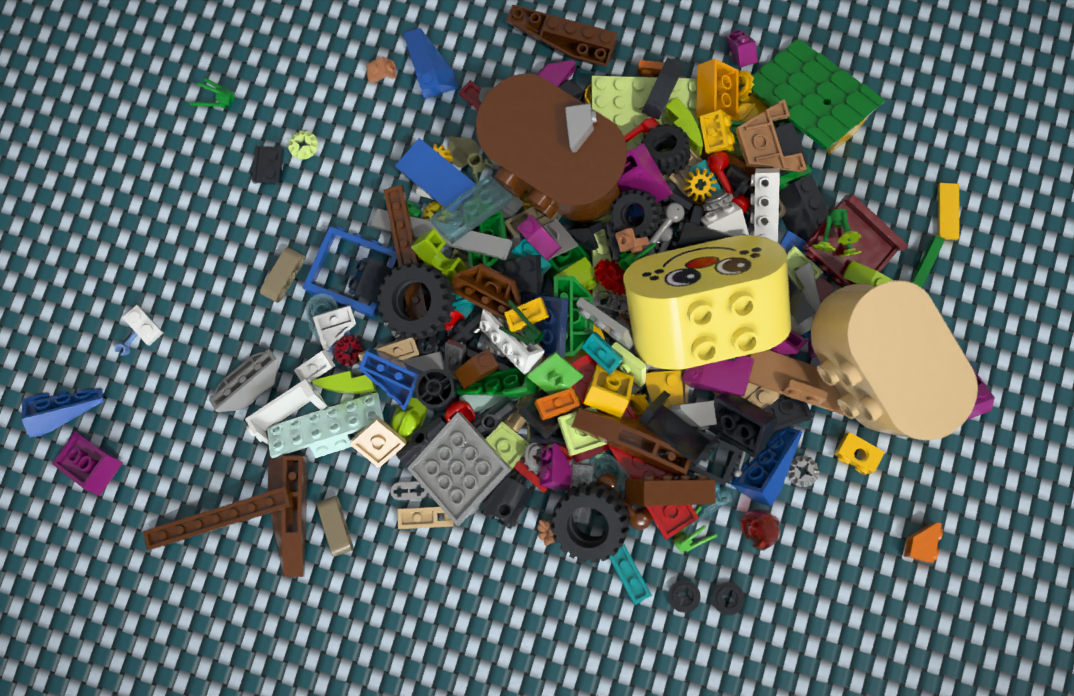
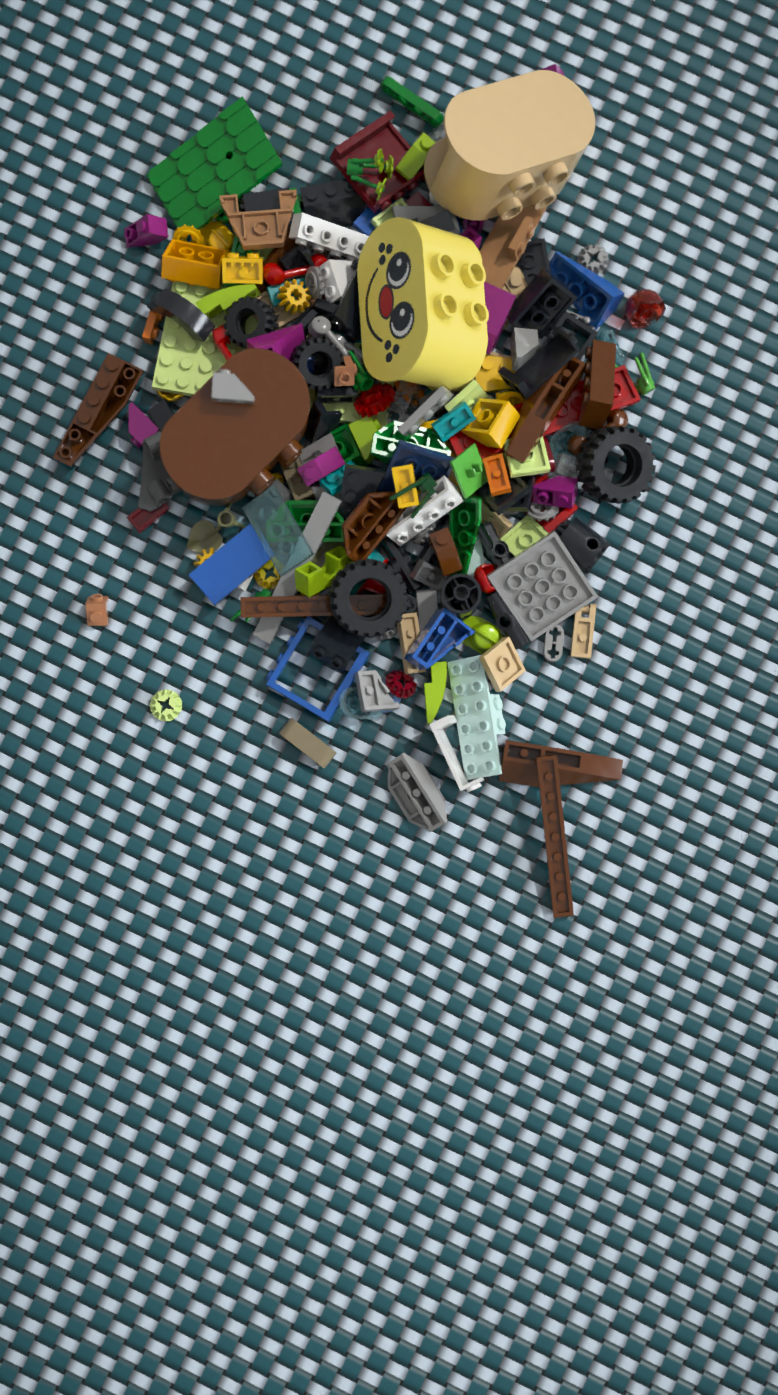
camera: 90 degrees left, 5 degrees up
blue wedge [21,388,104,438] -> none
magenta slope [52,431,123,496] -> none
medium blue hand [114,331,138,356] -> none
white plate [122,305,164,346] -> none
green plant [189,78,235,109] -> none
black plate [252,146,284,185] -> none
white plate [294,350,335,383] -> none
dark tan beam [317,496,354,557] -> none
blue wedge [403,28,459,99] -> none
nougat plant [537,520,555,546] -> none
teal tile [609,544,652,605] -> none
black gear [668,580,701,613] -> none
black gear [712,582,745,615] -> none
yellow brick [834,432,885,475] -> none
orange slope [904,522,943,563] -> none
yellow tile [938,183,959,240] -> none

